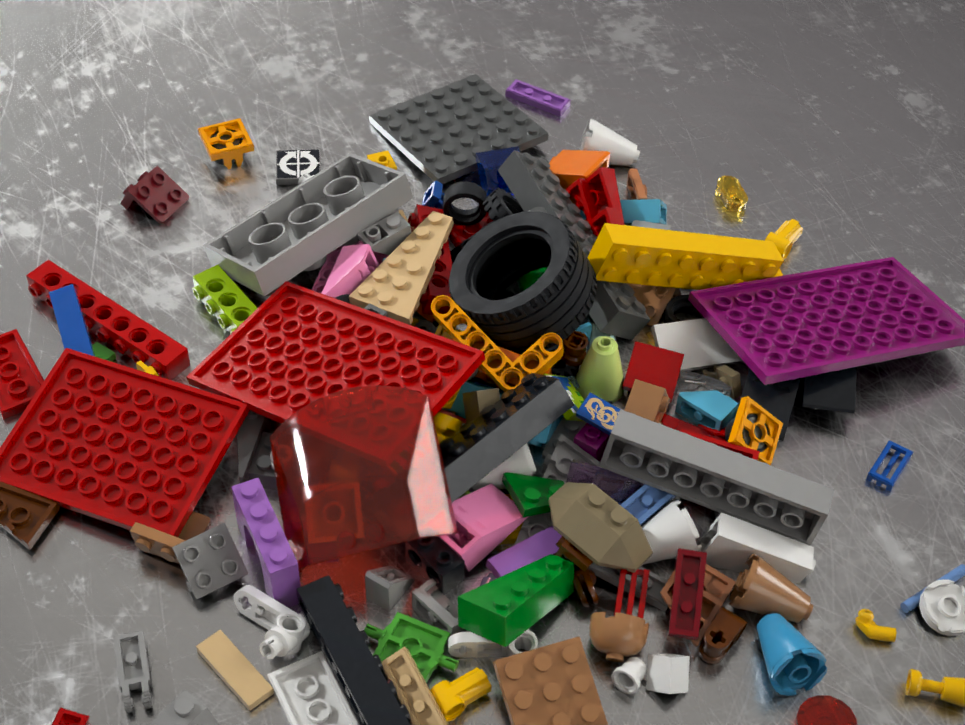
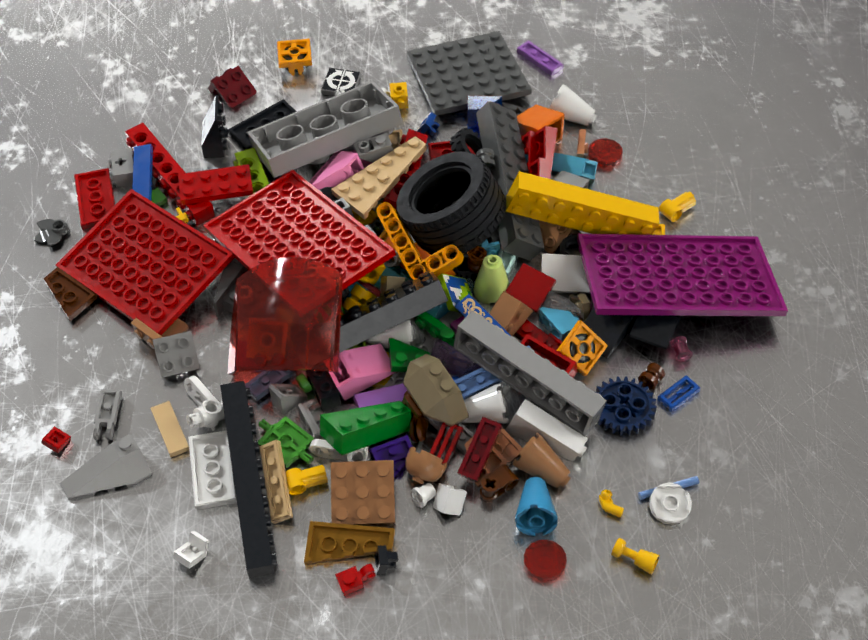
camera: 20 degrees right, 5 degrees up
medium lavender arch [231,478,301,608] -> none
black tyre [443,181,487,226] -> none
clear yellow plate [716,176,748,212] -> none
none -> light grey brick [108,147,134,188]
none -> red plate [178,164,253,205]
none -> black slope [201,95,228,158]
none -> black tile [228,99,297,150]
none -> sand blue hinge [245,358,296,401]
none -> bright green tile [296,373,313,394]
none -> dark purple wing [369,435,413,478]
none -> green hinge [415,312,455,349]
none -> clear red tile [588,138,623,168]
none -> dark blue gear [595,376,657,436]
none -> reddish brown wheel [638,363,665,390]
none -> clear pink bush [670,336,693,362]

